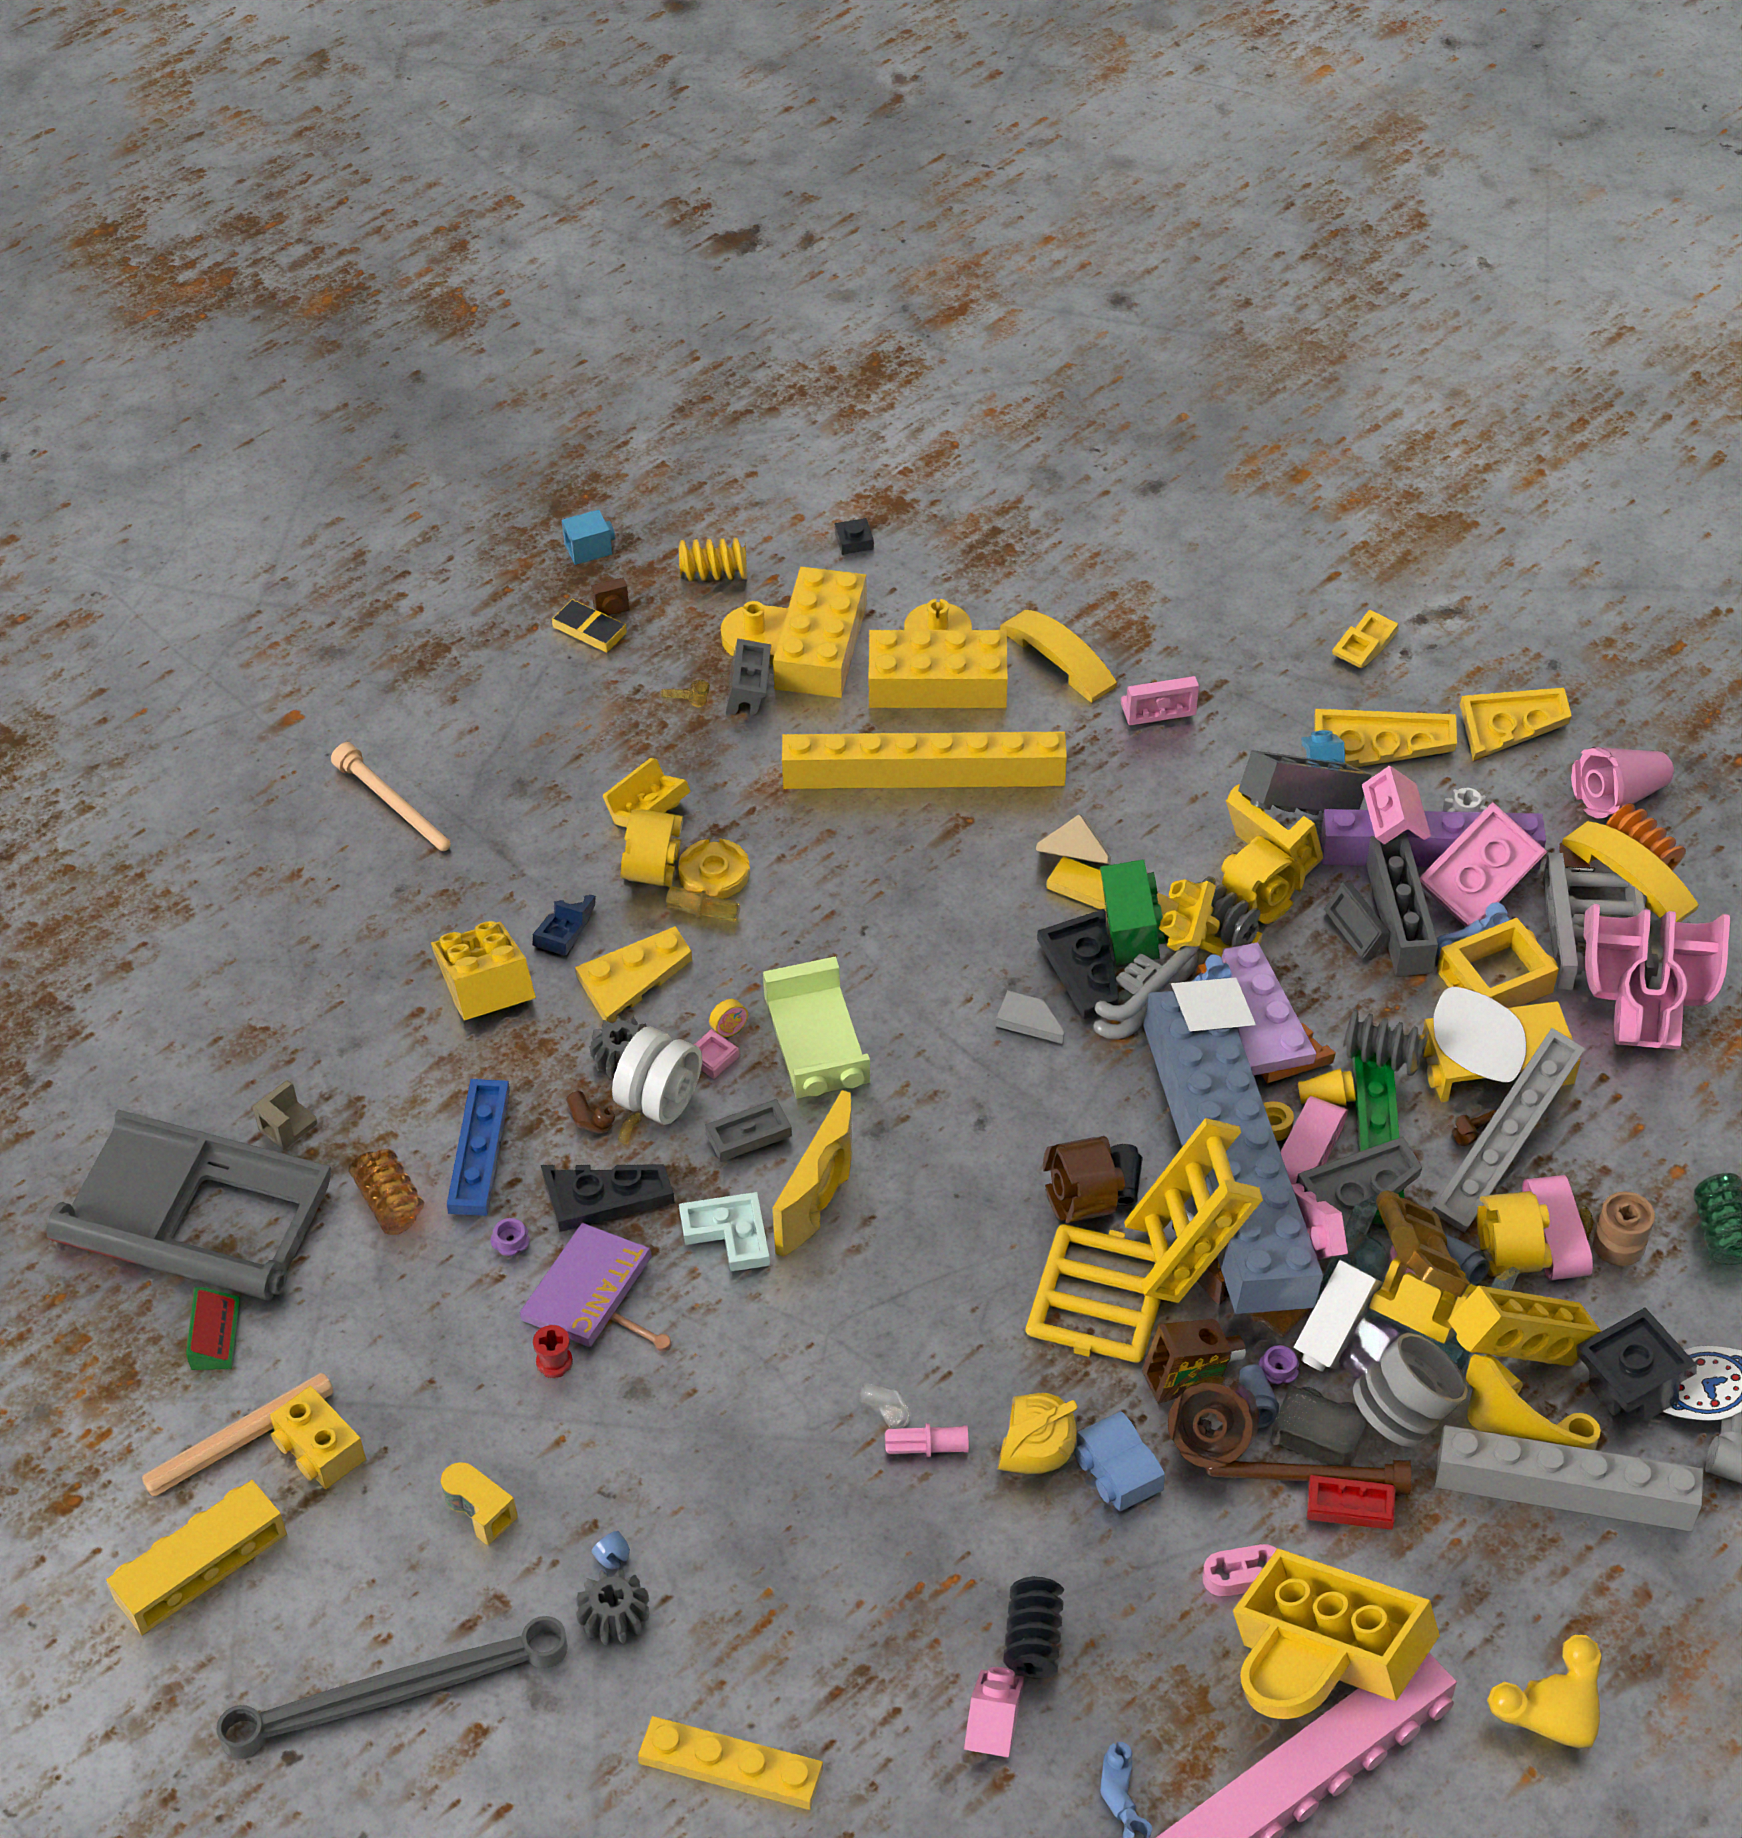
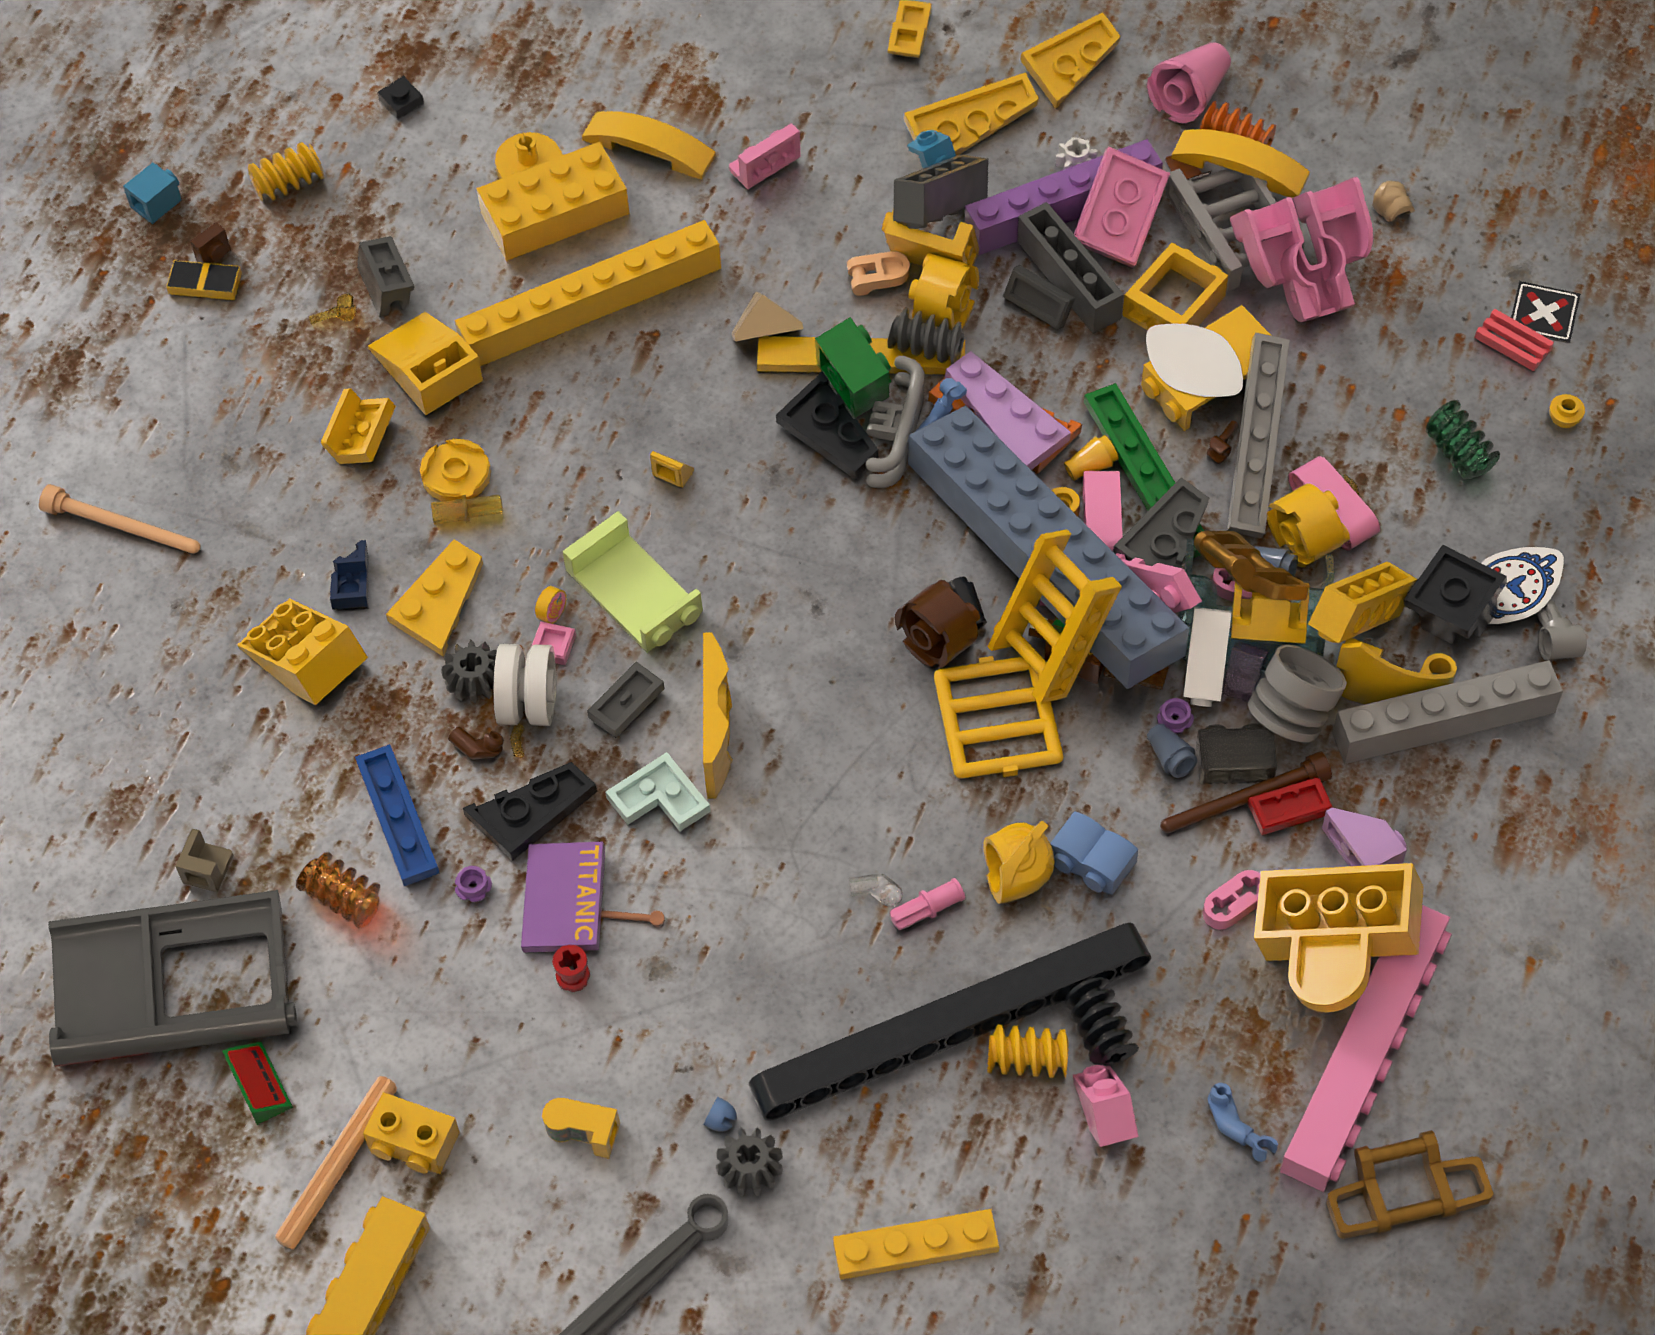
camera: 25 degrees left, 10 degrees up
yellow brick [620,809,683,887] -> none
yellow brick [721,566,867,698] -> none
light grey tile [996,990,1064,1044] -> none
reddish brown torso [1142,1319,1246,1404] -> none
yellow hips [1159,879,1220,951] -> none
reddish brown brick [1168,1376,1259,1468] -> none
white sticker [1171,977,1256,1031] -> none
dark grey piece [1343,1009,1429,1076] -> none
bright pink panel [1362,765,1431,844] -> none
medium blue arm [1436,902,1510,958] -> none
yellow head [1487,1635,1602,1748] -> none
medium nougat wheel [1593,1191,1655,1266] -> none
none -> yellow slope [368,312,483,416]
none -> yellow slope [650,451,694,488]
none -> black beam [748,923,1152,1121]
none -> light nougat plate [846,252,910,296]
none -> yellow piece [987,1025,1069,1079]
none -> lavender slope [1322,808,1407,866]

